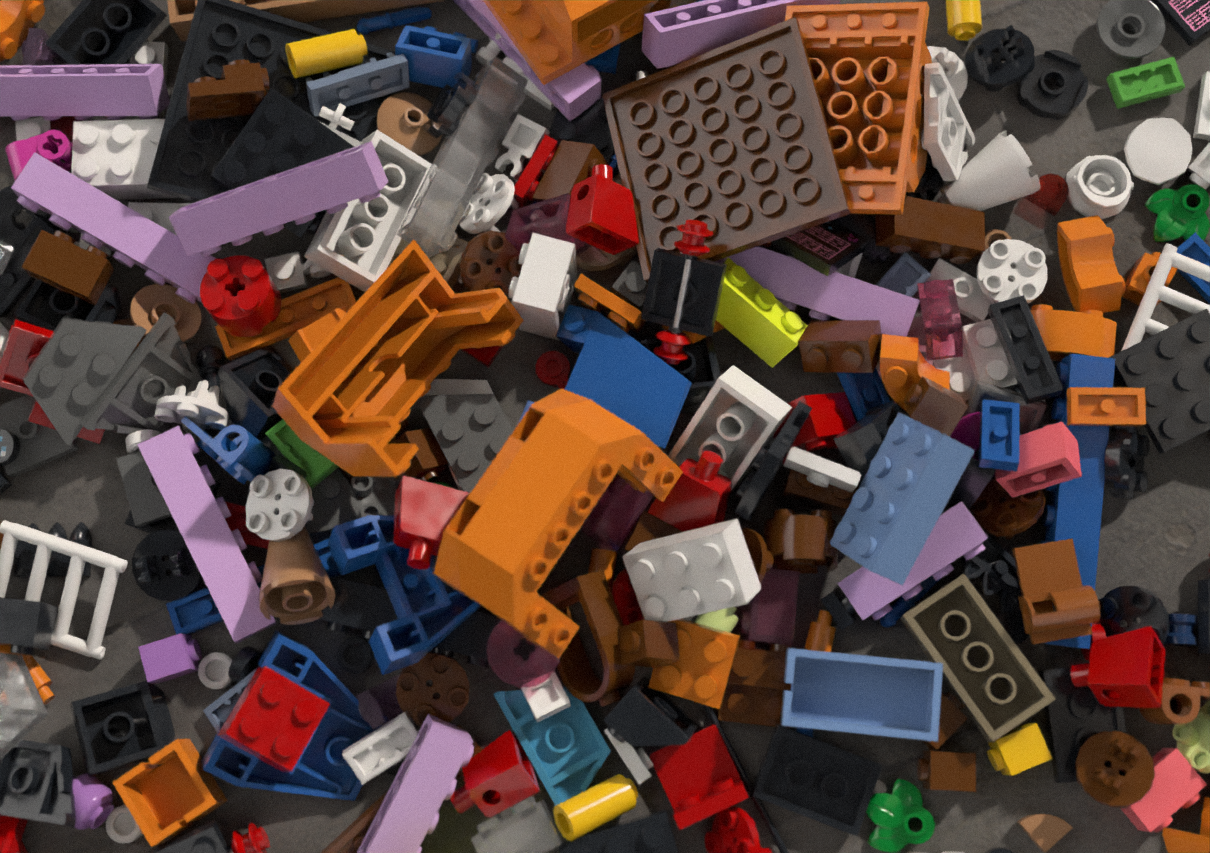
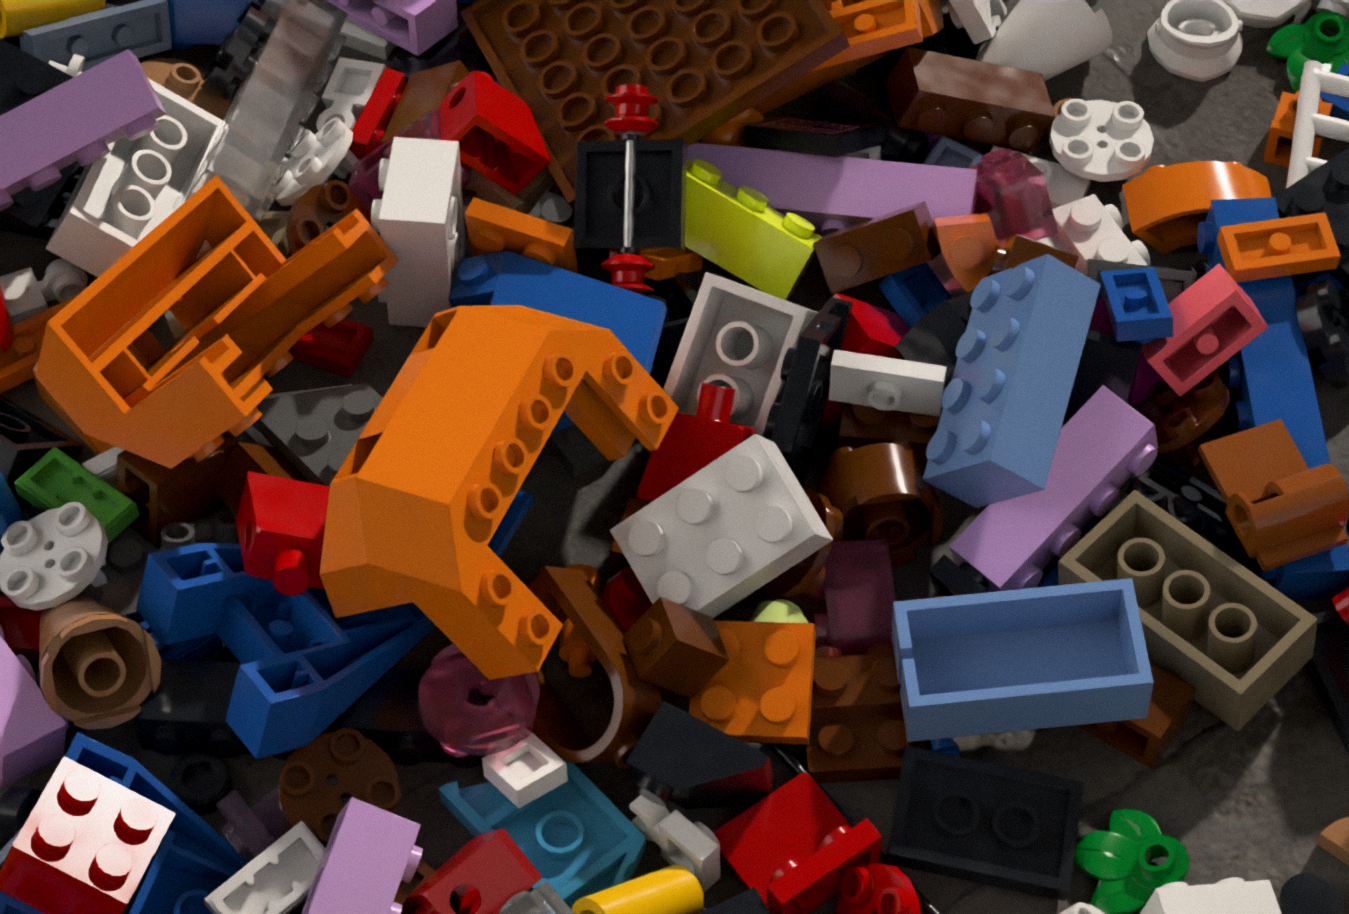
camera: 15 degrees left, 25 degrees down
clear pink brick [580,473,654,552] -> none
reddish brown brick [917,751,976,792] -> none
yellow brick [987,723,1053,776] -> none
black plate [988,295,1064,405] -> none
clear red tile [1025,174,1069,216] -> none
orange brick [1057,215,1126,313] -> none

